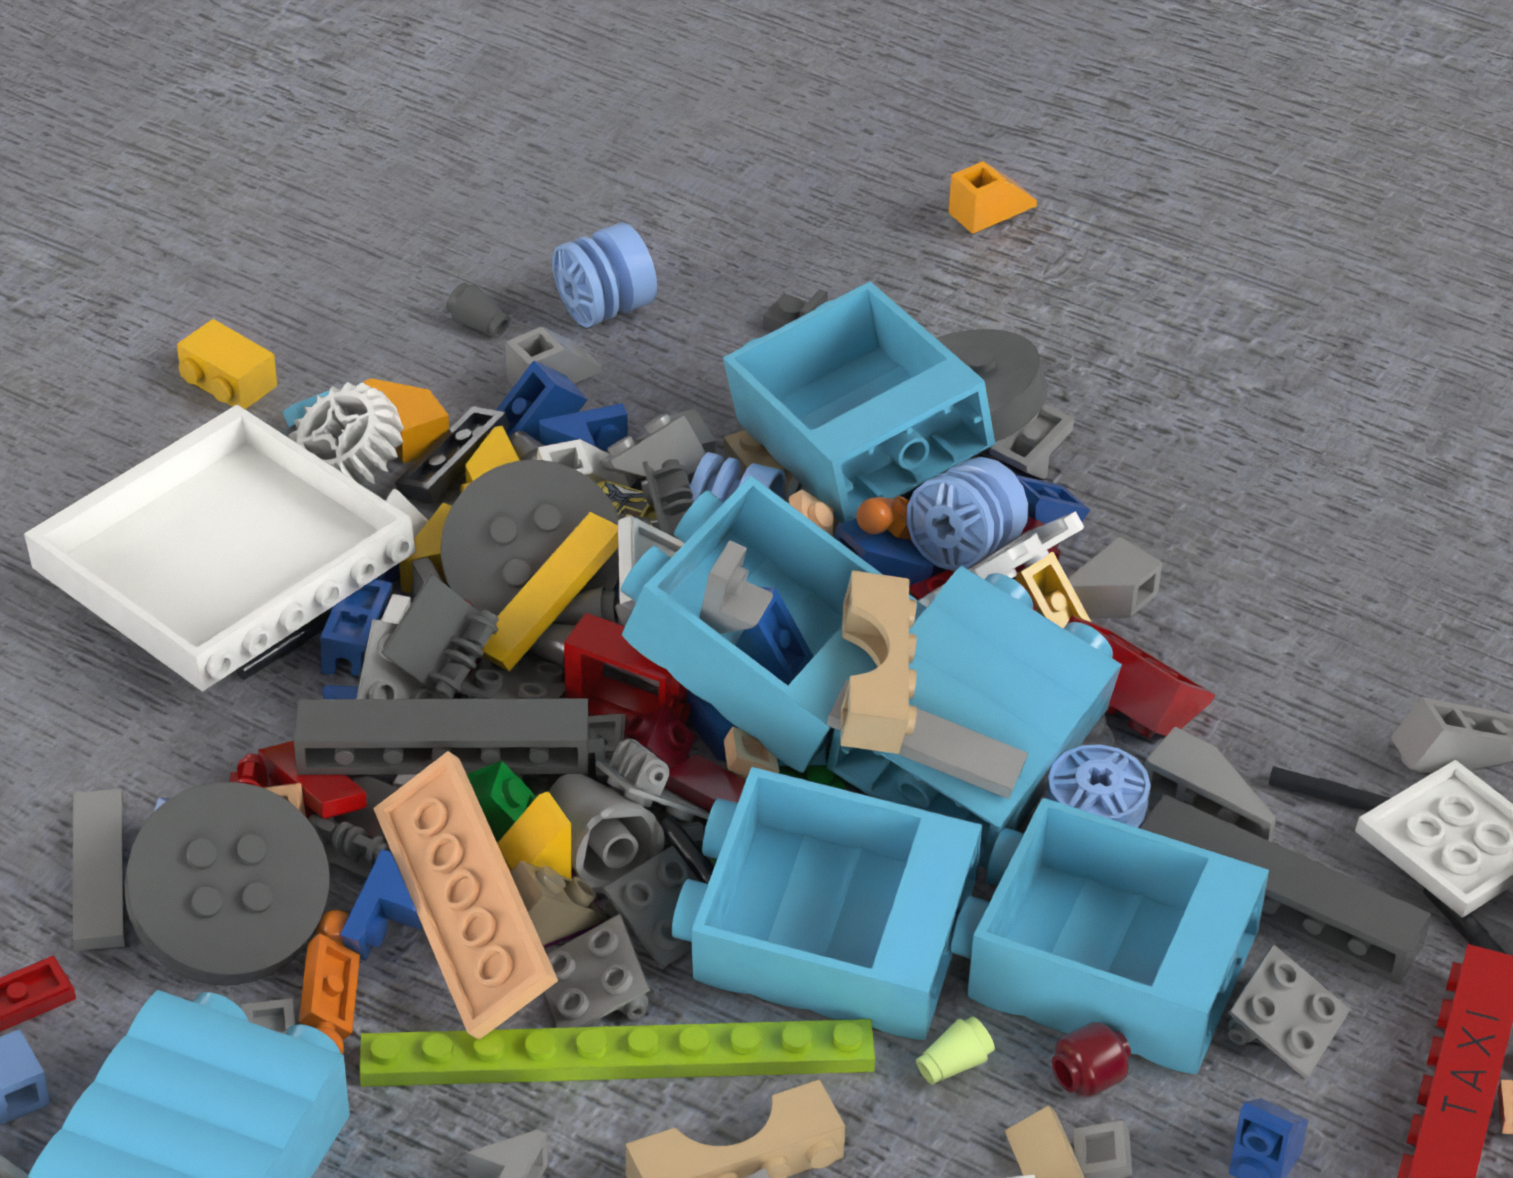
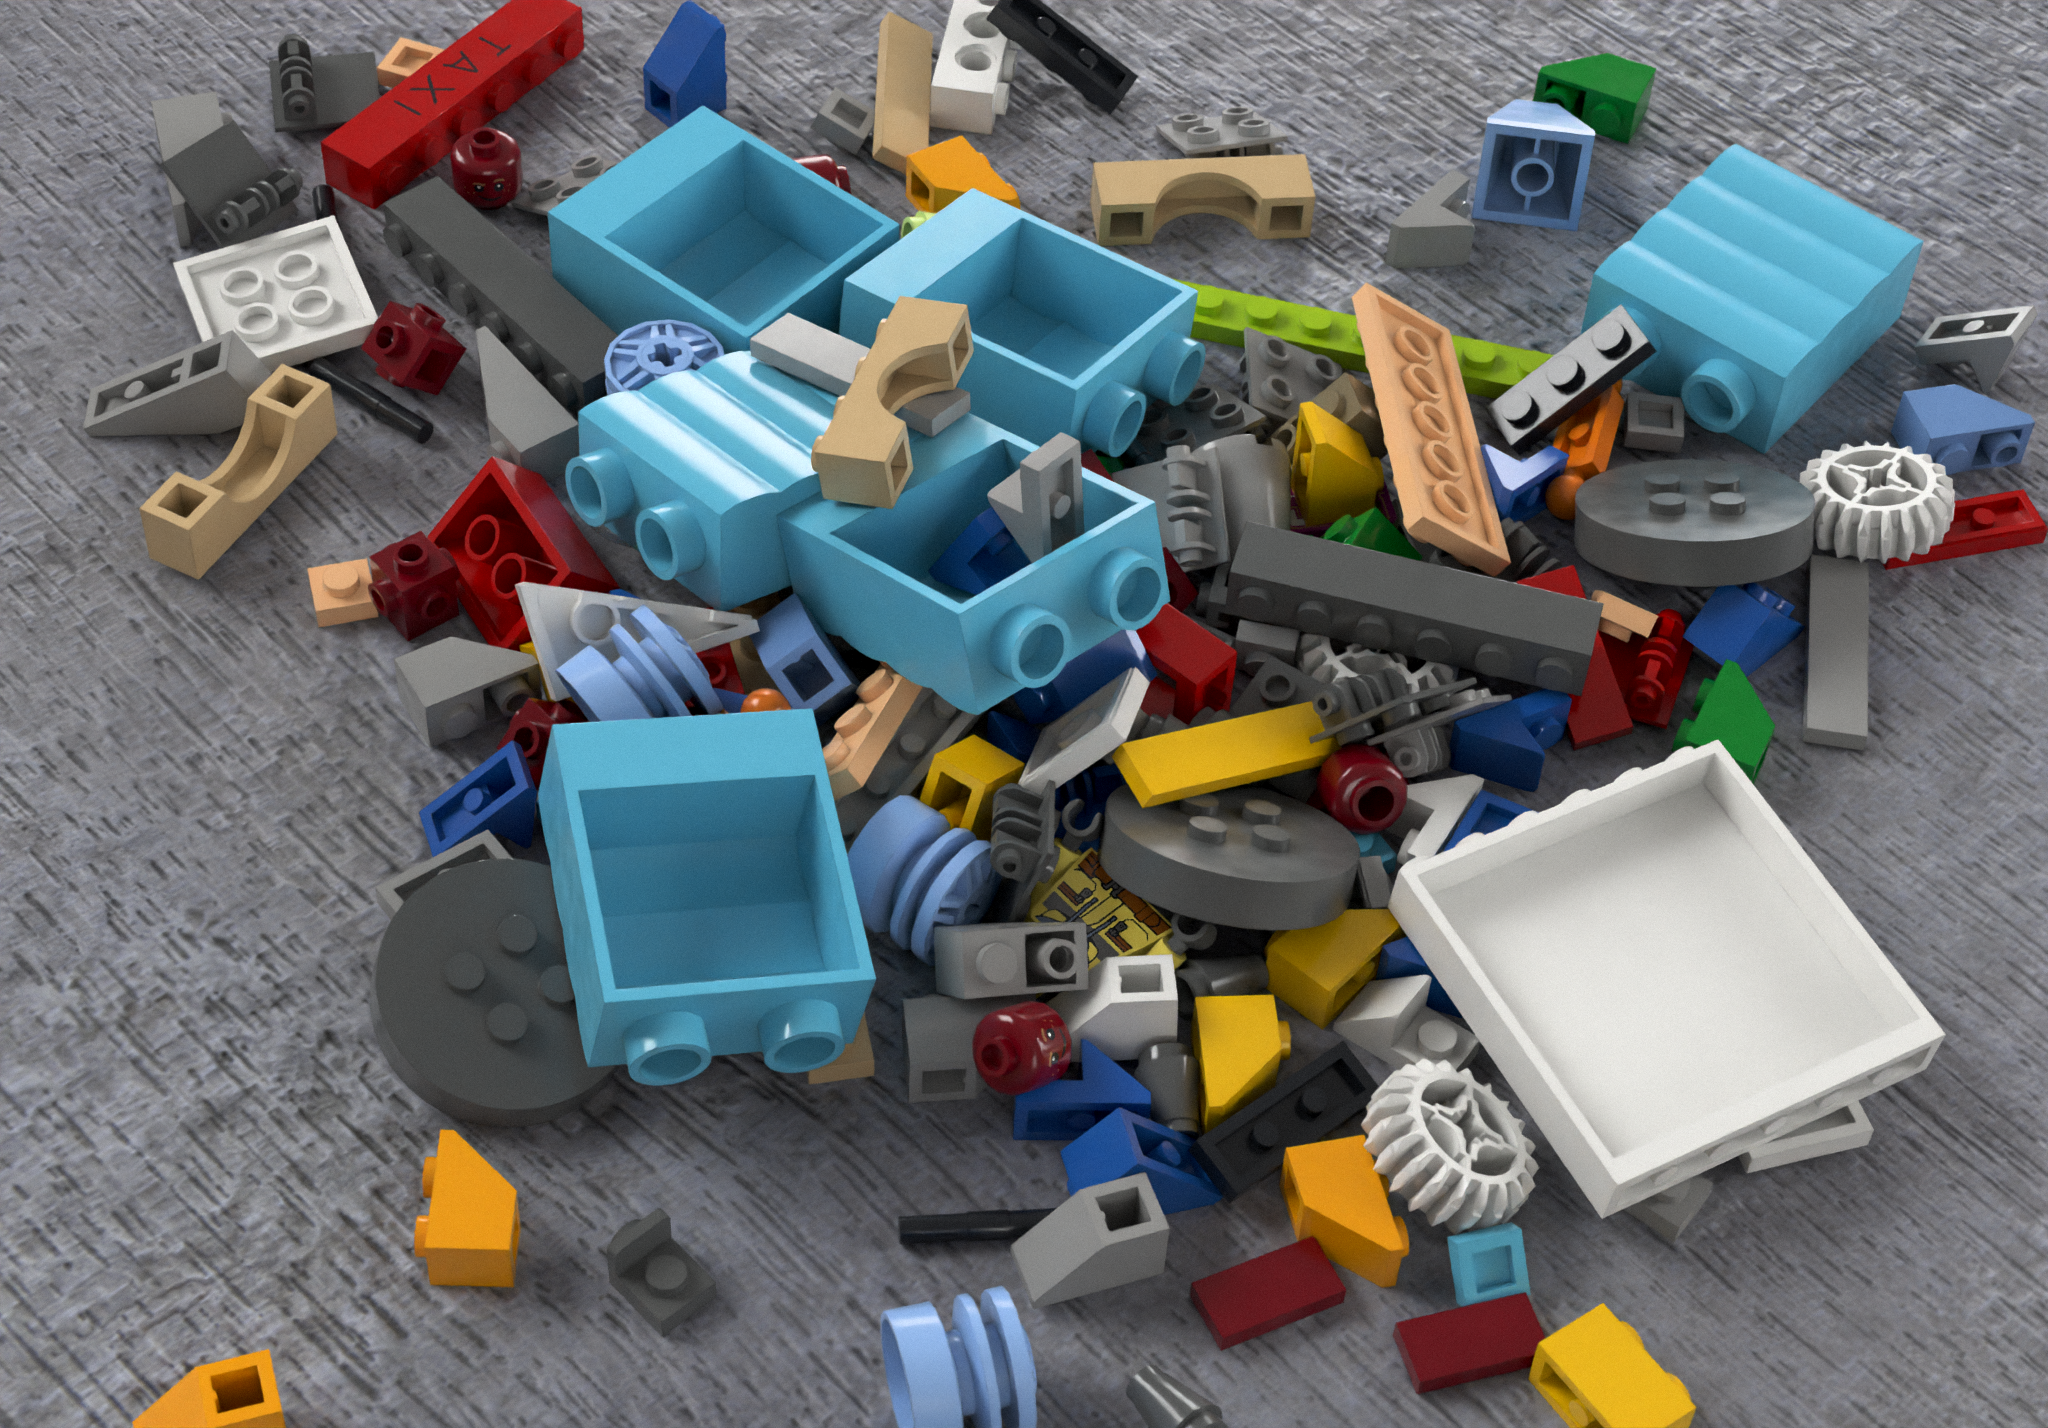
camera: 165 degrees left, 5 degrees up
none -> tan arch [139,364,338,580]
none -> light nougat plate [307,558,378,628]
none -> dark red brick [361,301,467,396]
none -> dark red brick [368,531,460,641]
none -> light orange slope [414,1130,521,1287]
none -> dark red head [450,127,523,210]
none -> black piece [898,1208,1056,1244]
none -> light orange slope [906,135,1021,213]
none -> dark red head [972,1001,1072,1096]
none -> dark red tile [1189,1235,1346,1351]
none -> dark red tile [1393,1292,1546,1395]
none -> plate [1485,304,1657,456]
none -> green slope [1671,659,1775,785]
none -> white gear [1799,441,1955,564]

